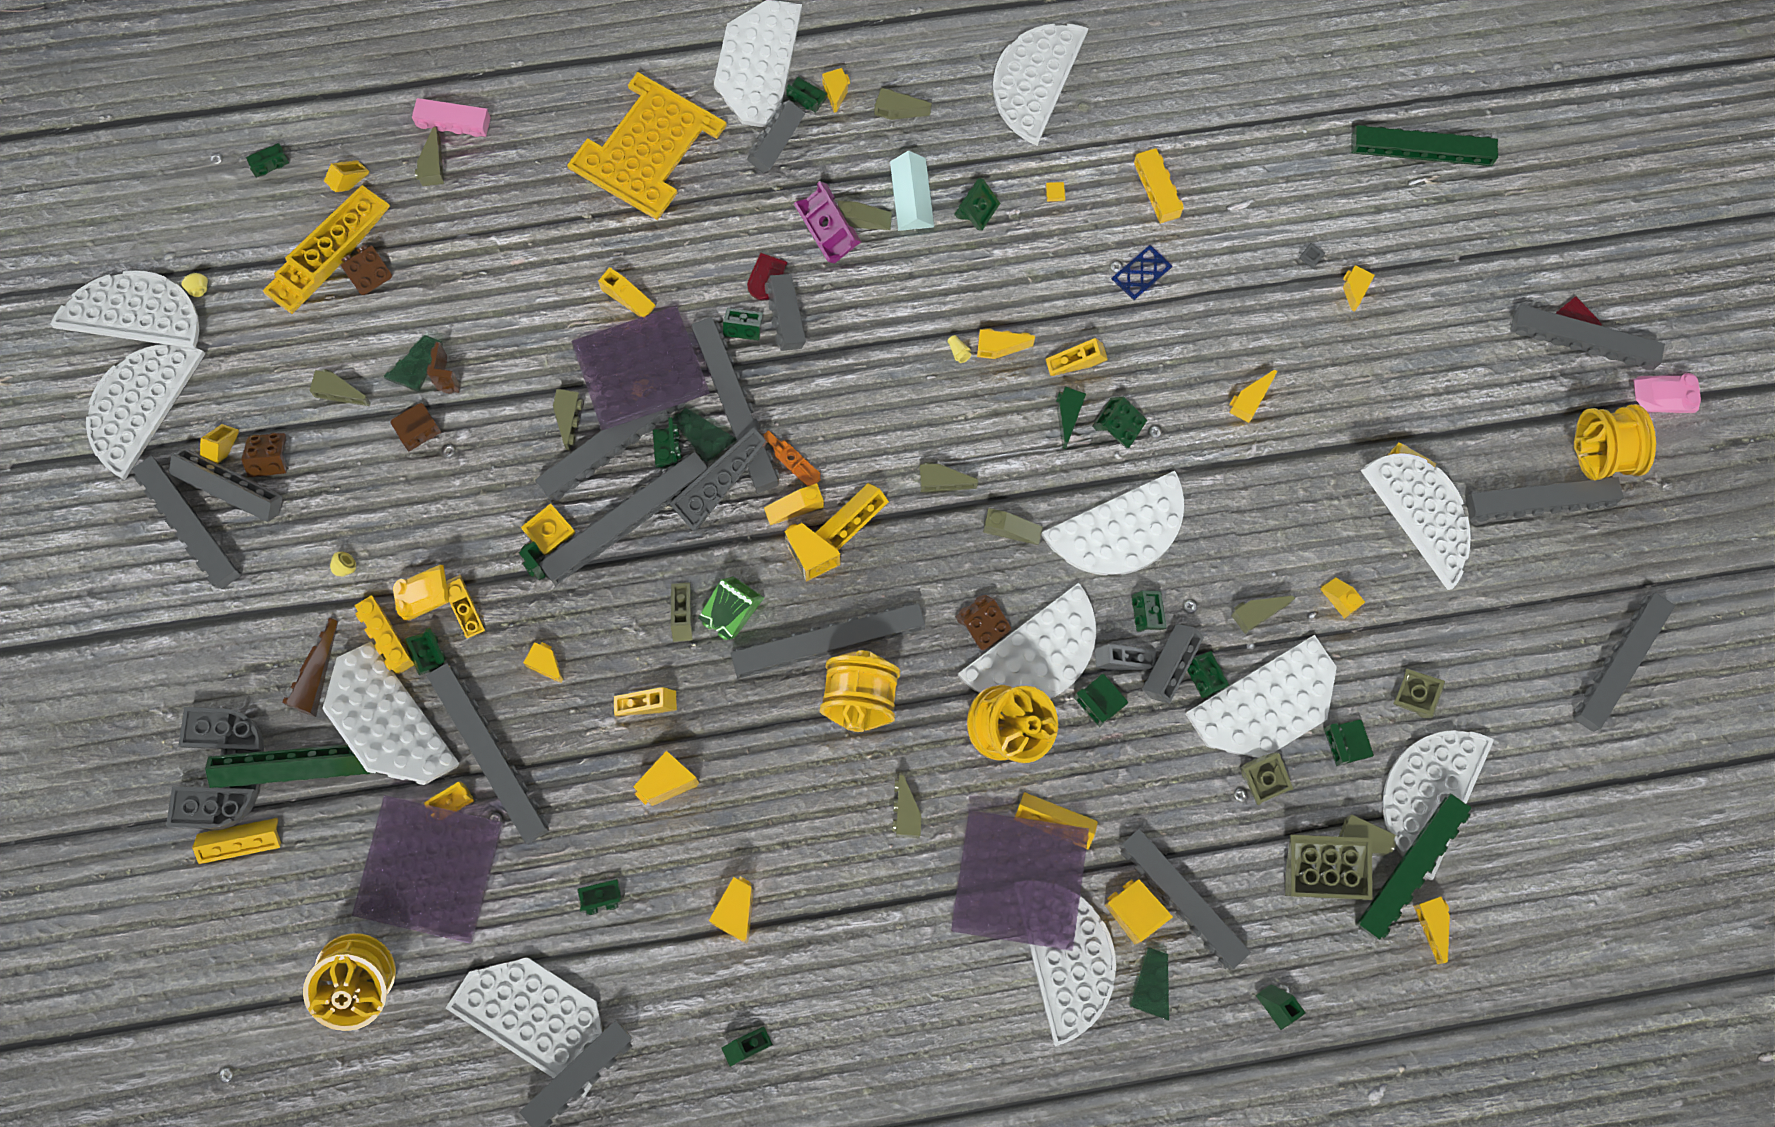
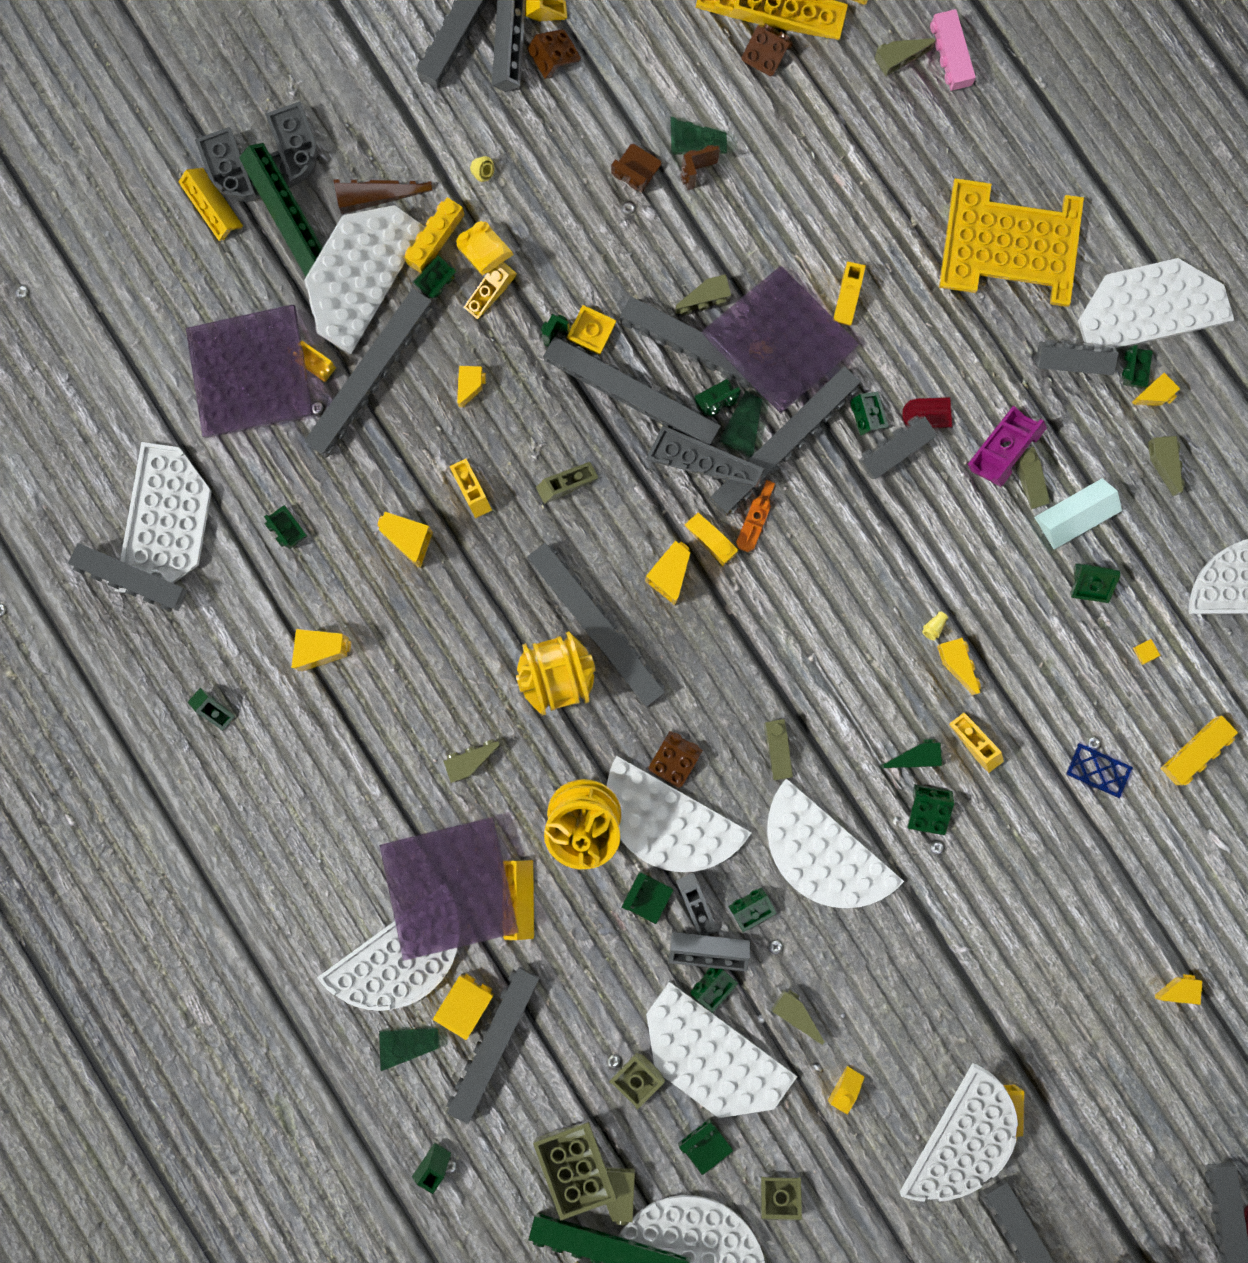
camera: 70 degrees right, 10 degrees up
yellow wheel [303,934,396,1031] -> none
olive slope [309,369,371,406] -> none
slope [698,576,764,640] -> none
yellow brick [816,483,889,550] -> none
olive slope [919,462,978,492] -> none
yellow slope [1229,370,1278,423] -> none
dark grey tile [1299,243,1325,269] -> none

